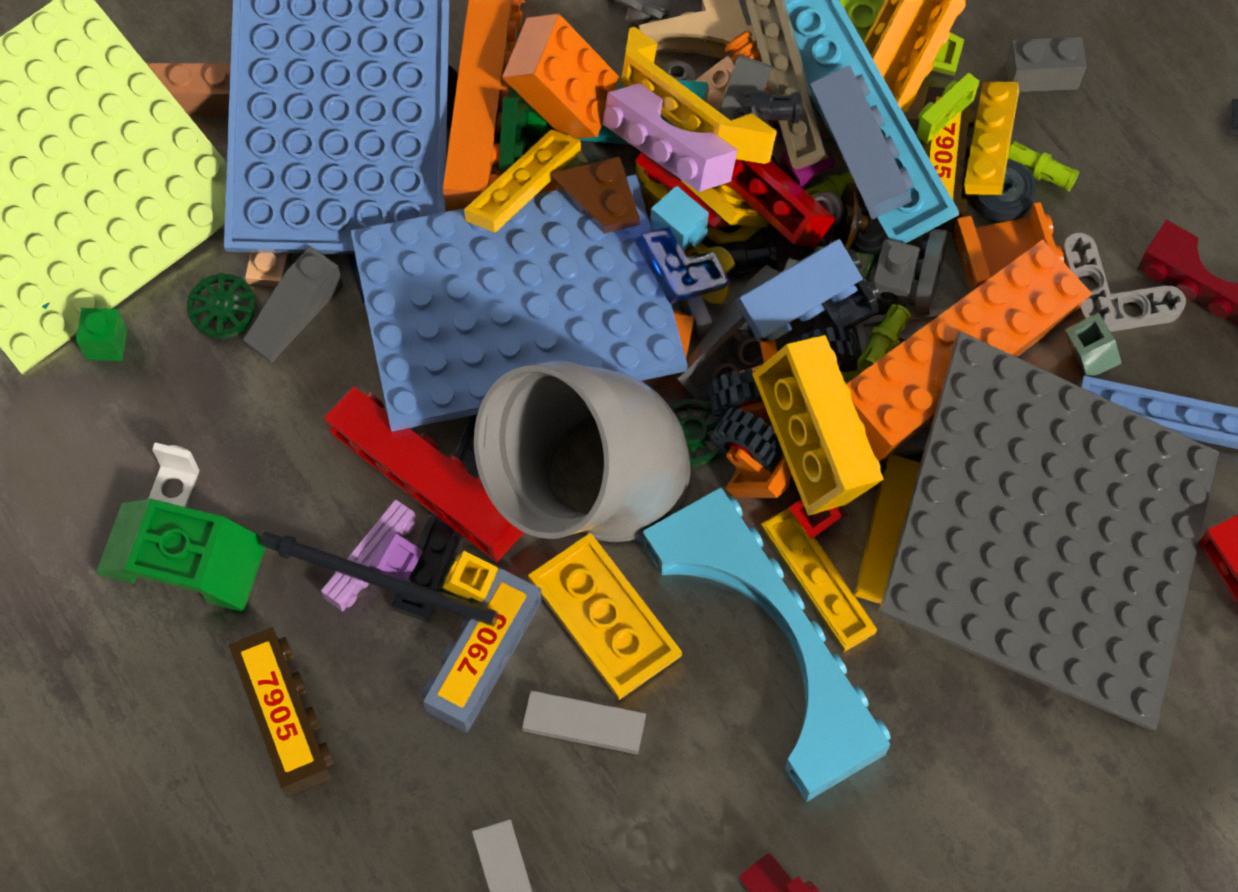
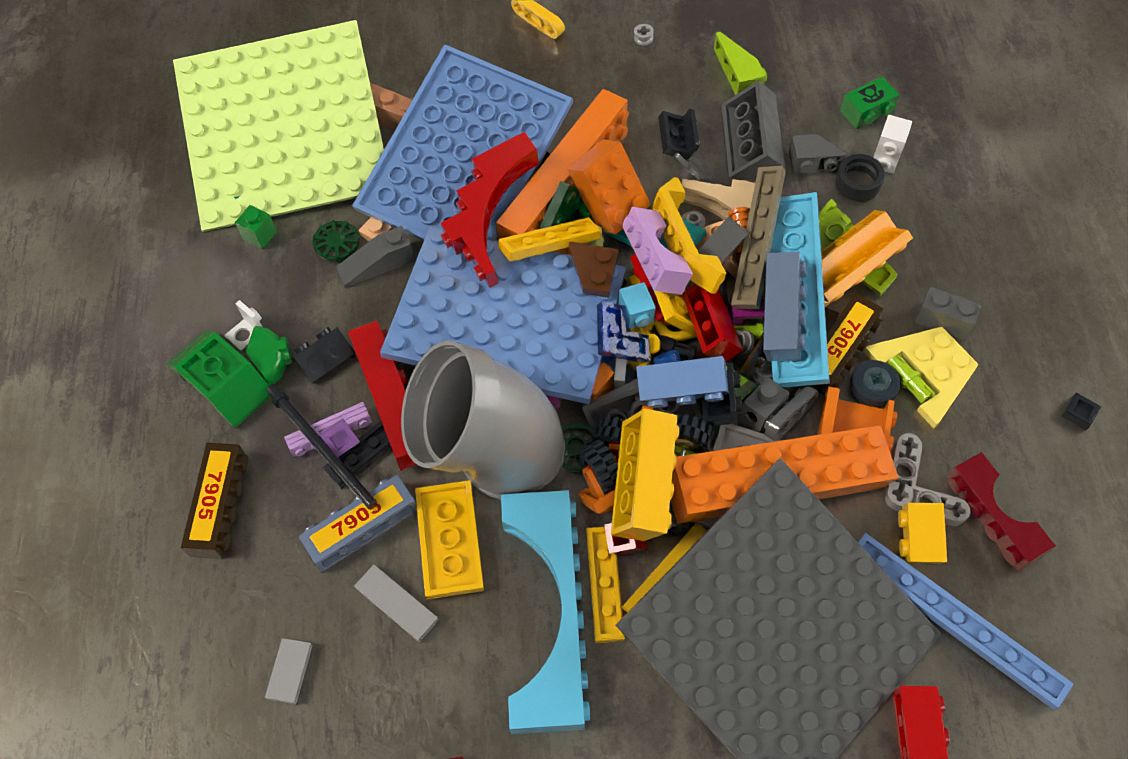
camera: 30 degrees right, 5 degrees down
yellow leg [437,551,499,602] -> none
black piece [733,91,801,124] -> none
lime pin [857,304,911,371] -> none
lime plate [916,72,979,143] -> none
yellow plate [964,82,1019,195] -> none
sand green brick [1065,313,1122,377] -> none
none -> green piece [246,326,293,385]
none -> black bracket [292,327,355,383]
none -> red arch [440,132,539,288]
none -> blue tile [653,350,682,364]
none -> light yellow wing [863,327,979,429]
none -> yellow brick [898,503,947,564]

